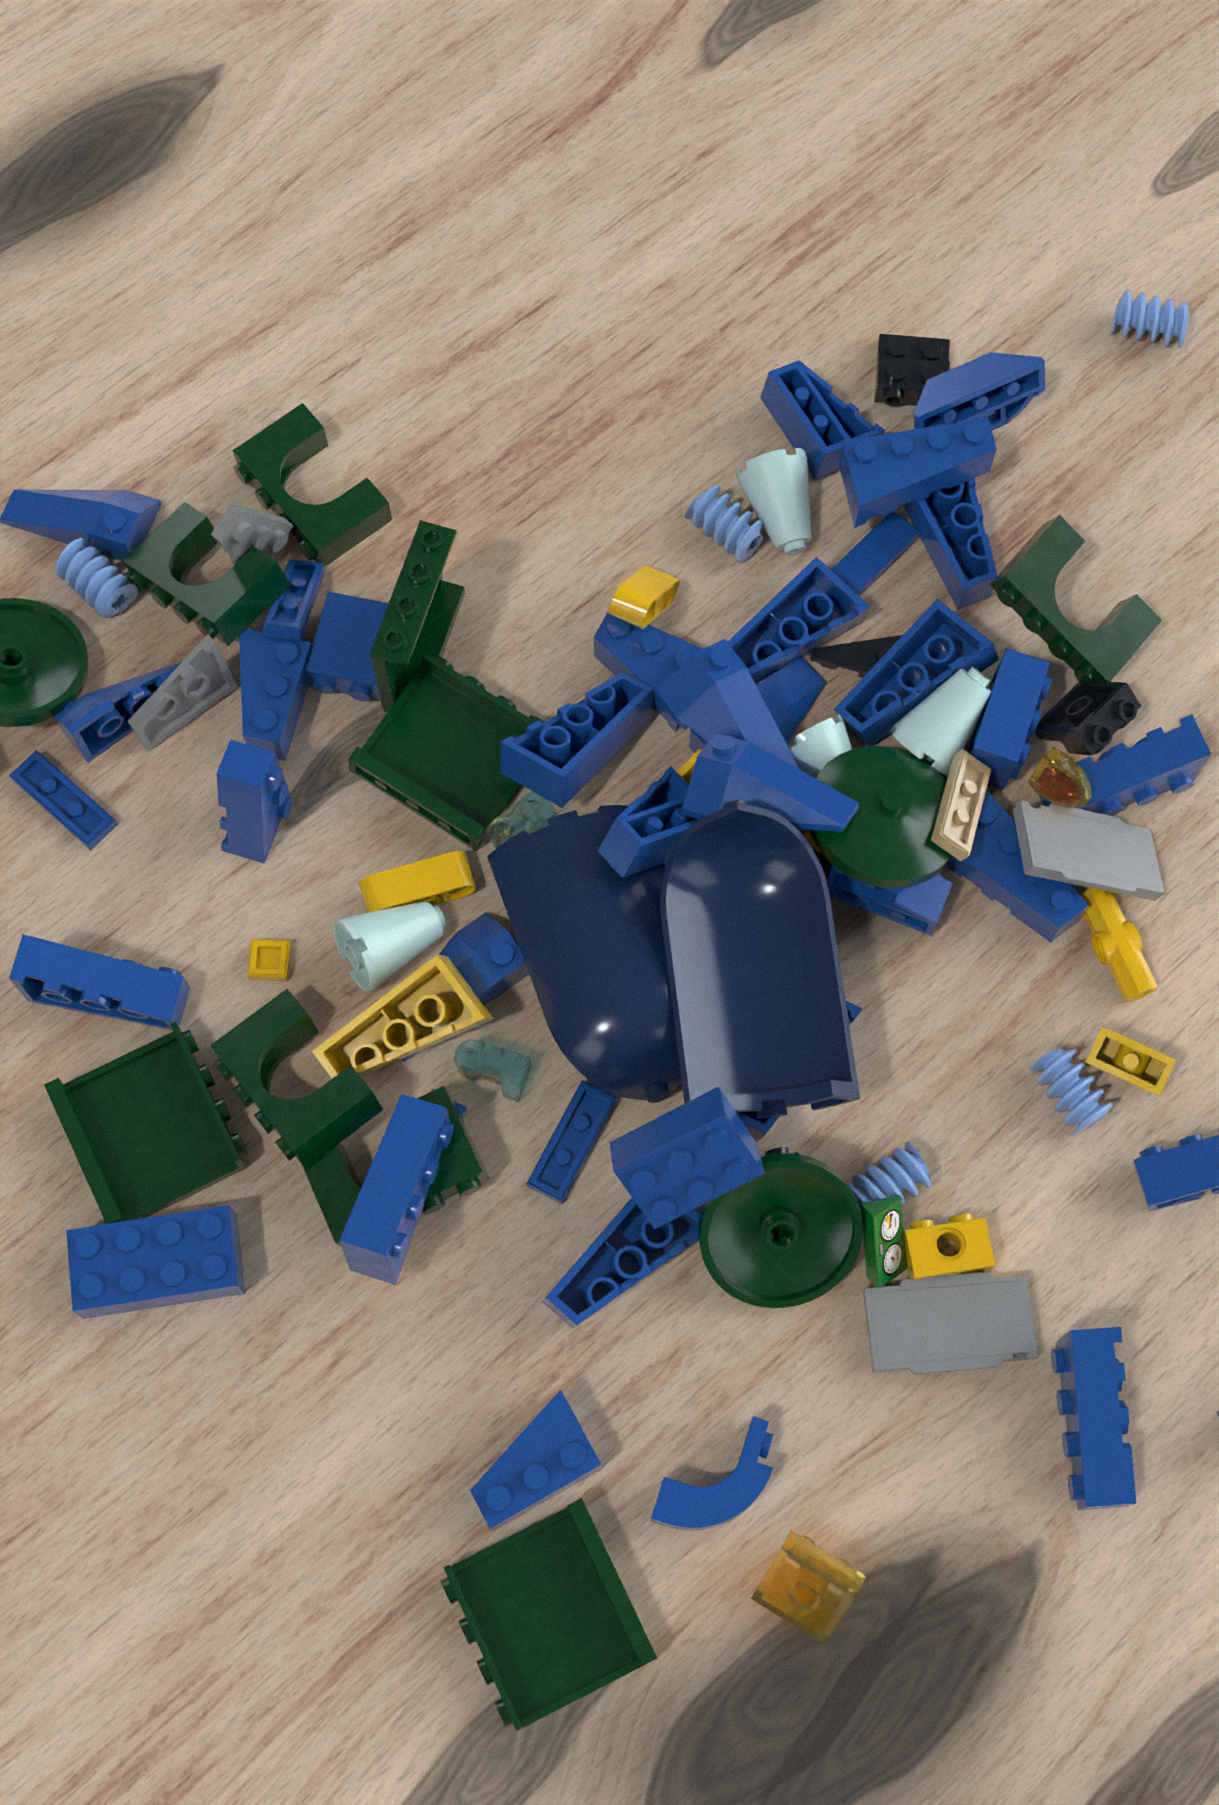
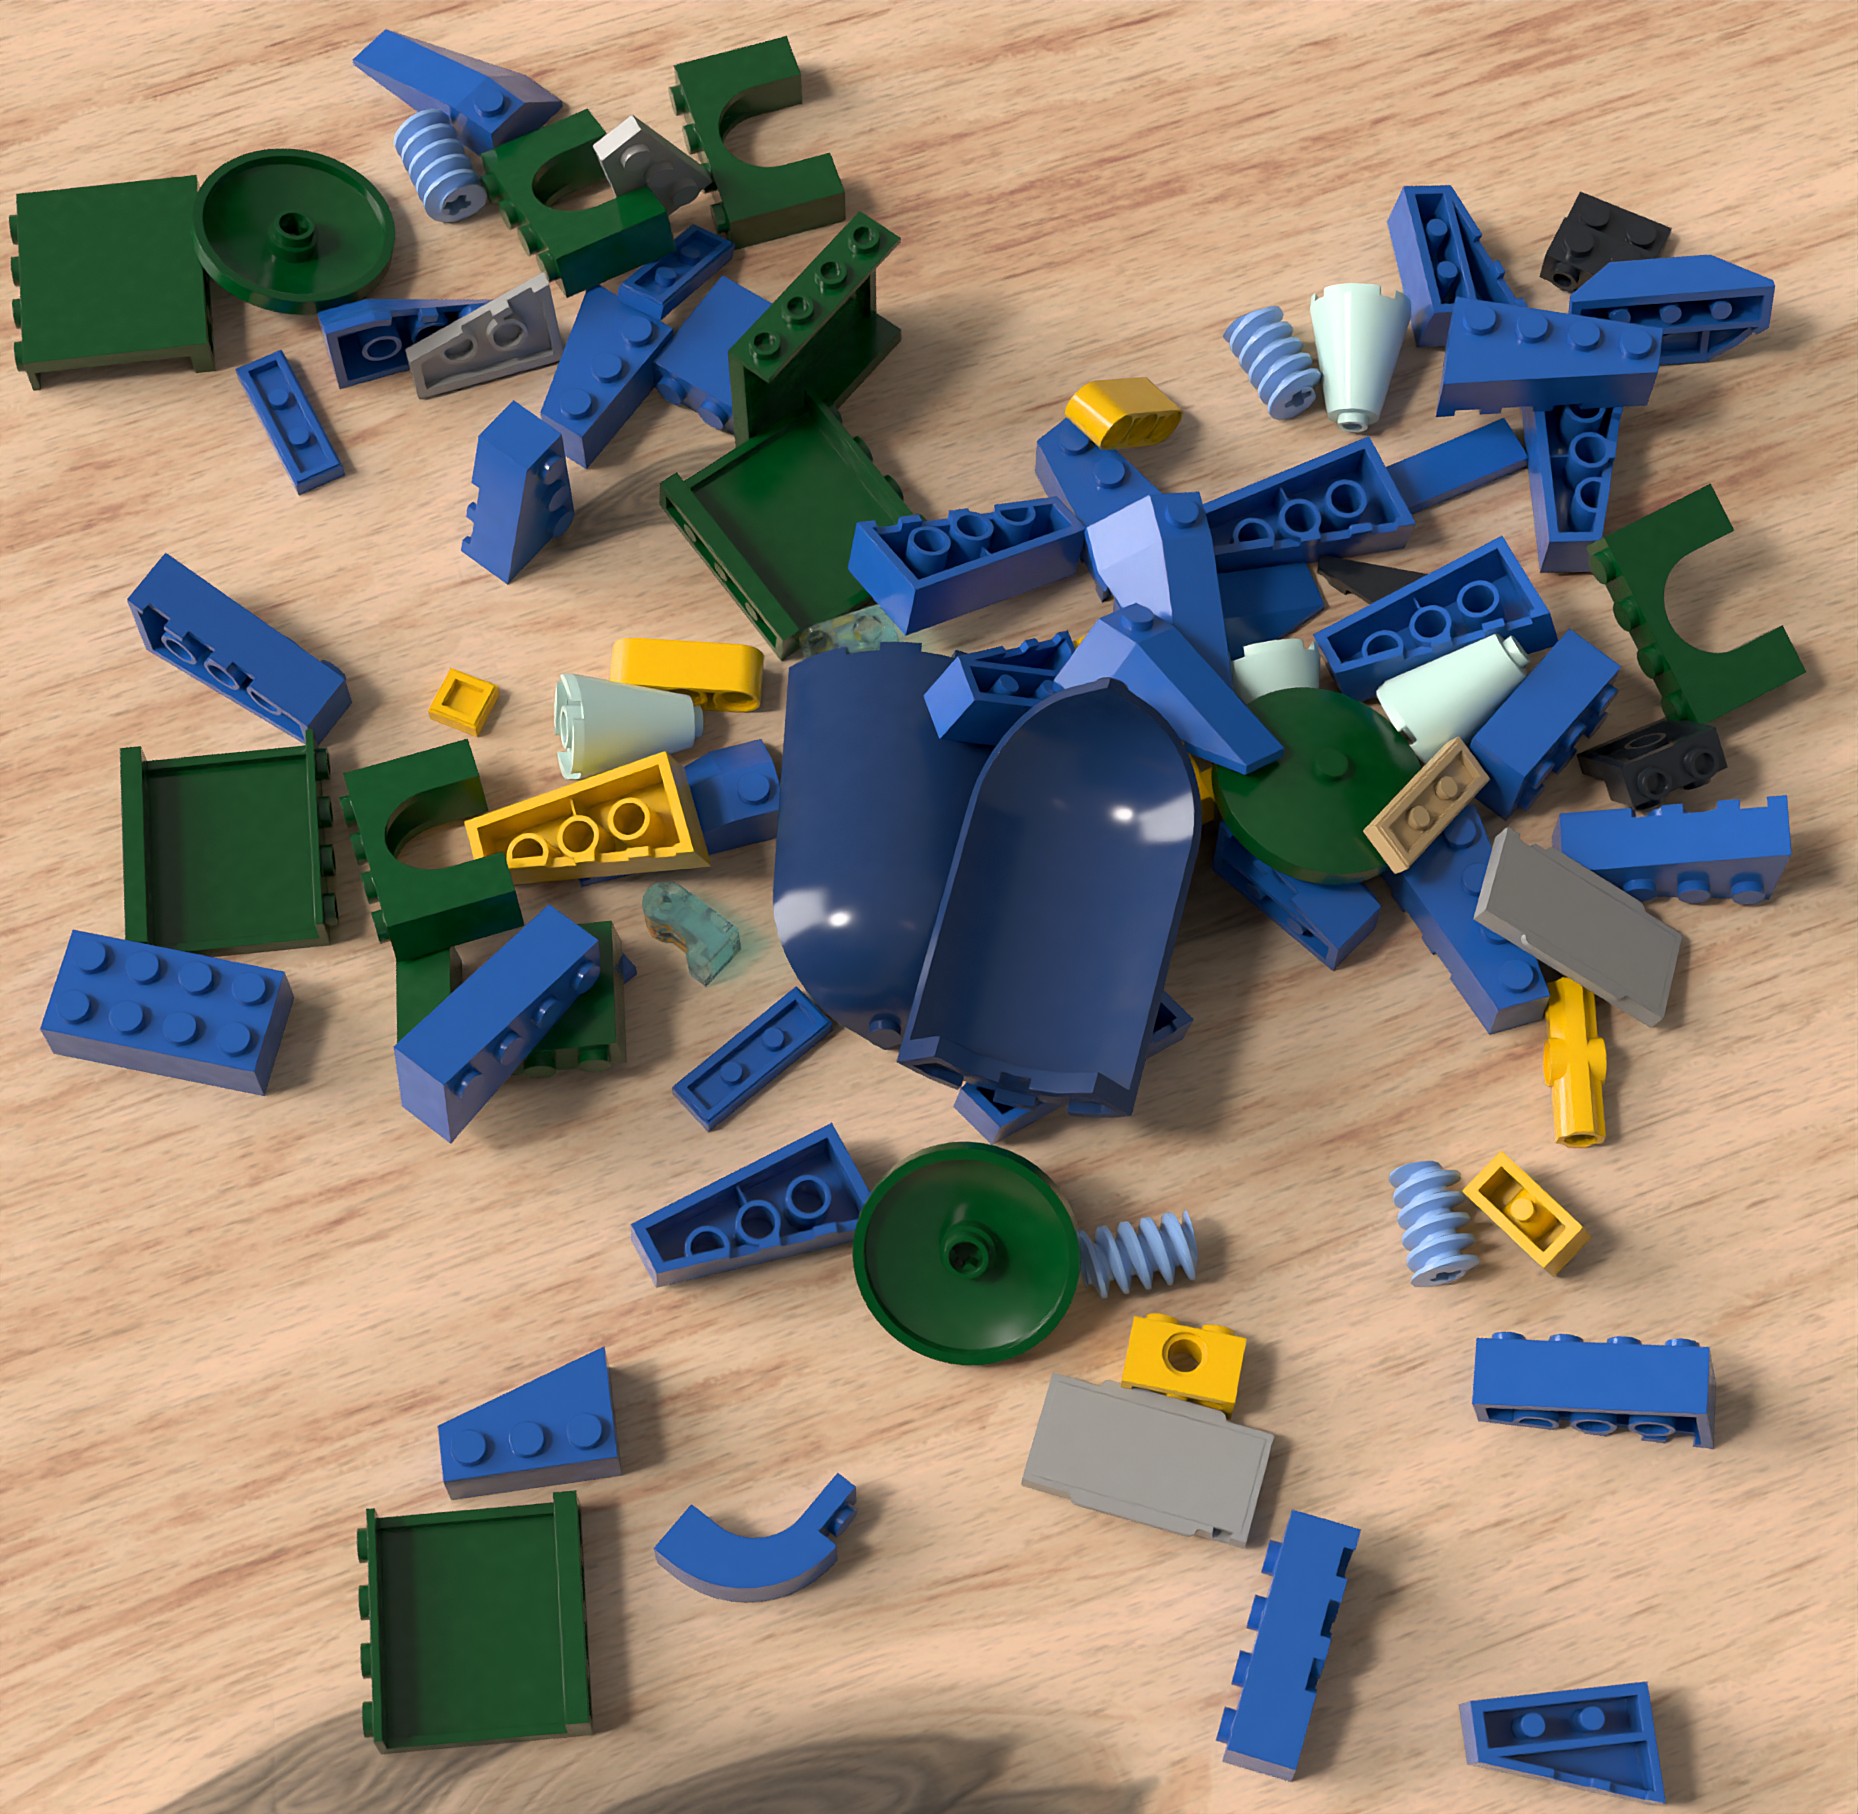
camera: 20 degrees right, 5 degrees down
blue brick [609,1086,765,1229] -> none
clear yellow brick [751,1529,865,1645] -> none
green slope [861,1195,906,1288] -> none
rock [1028,746,1092,809] -> none

